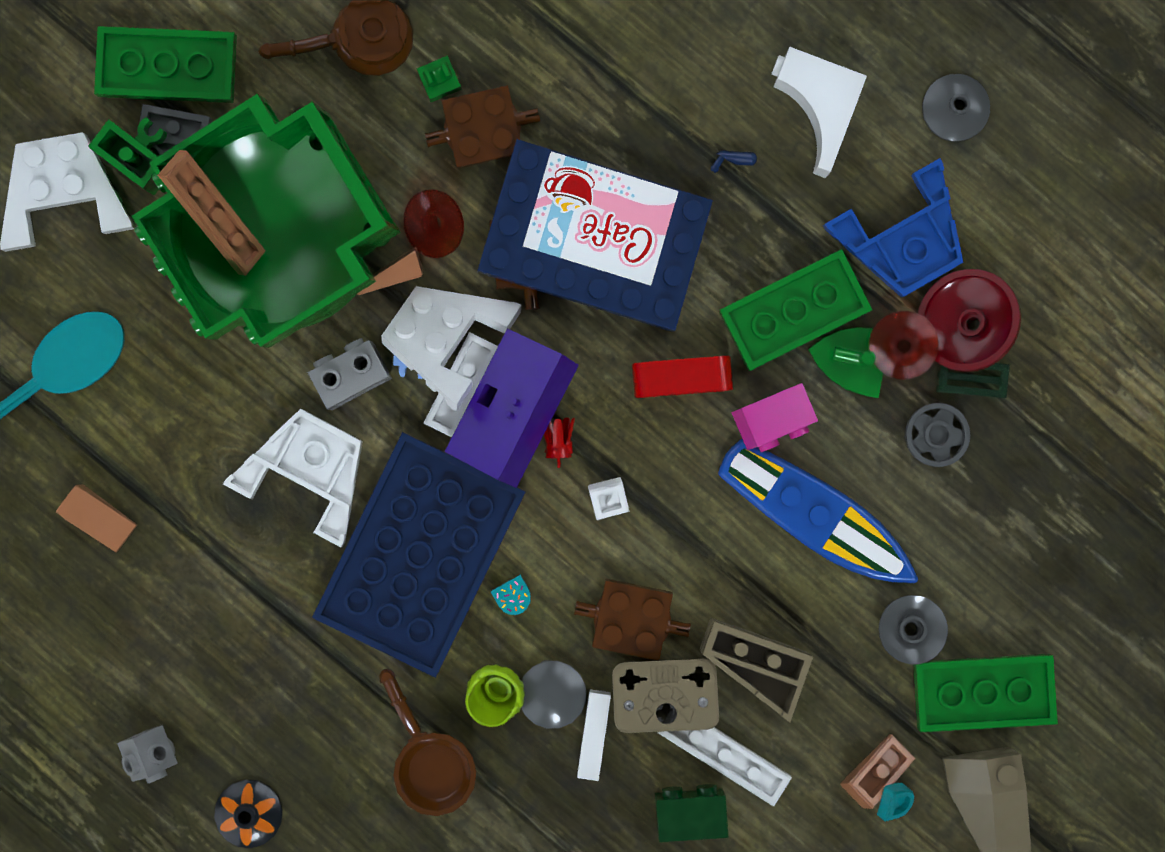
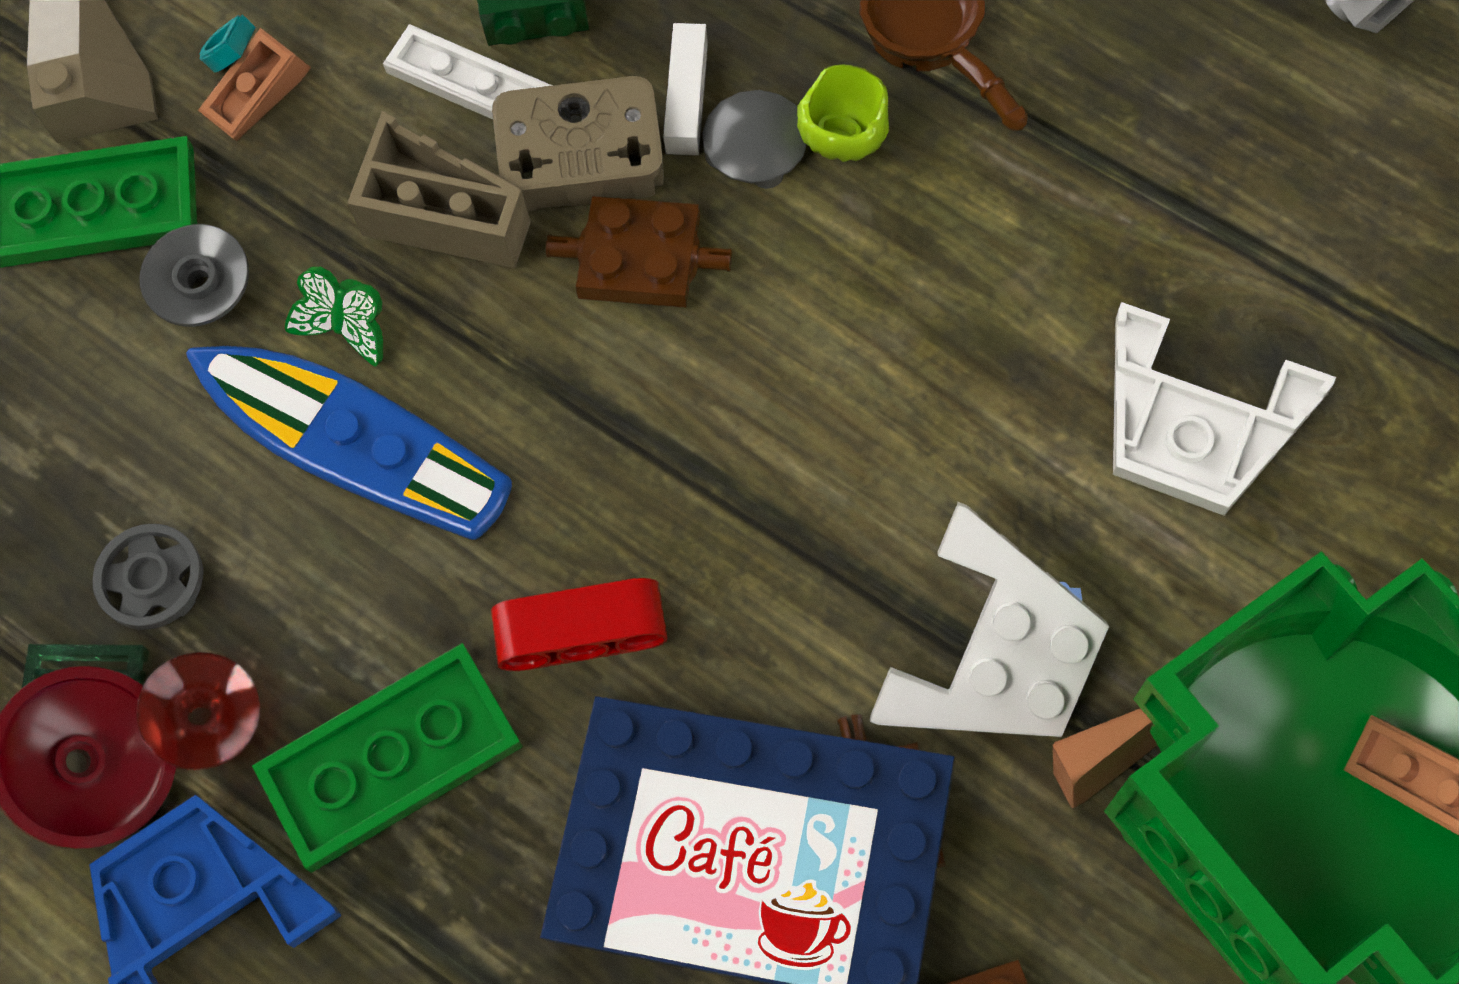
camera: 175 degrees left, 20 degrees down
light grey brick [307,338,392,410] -> none
dark blue plate [312,432,526,678] -> none
clear red dish [403,189,464,258] -> none
white tile [424,332,498,437] -> none
dark purple brick [445,328,579,488] -> none
teal tile [491,574,531,615] -> none
red piece [544,417,575,468] -> none
white tile [588,477,630,520] -> none
dark pink brick [731,383,818,452] -> none
green shield [808,327,892,398] -> none
none -> green animal [285,267,383,366]

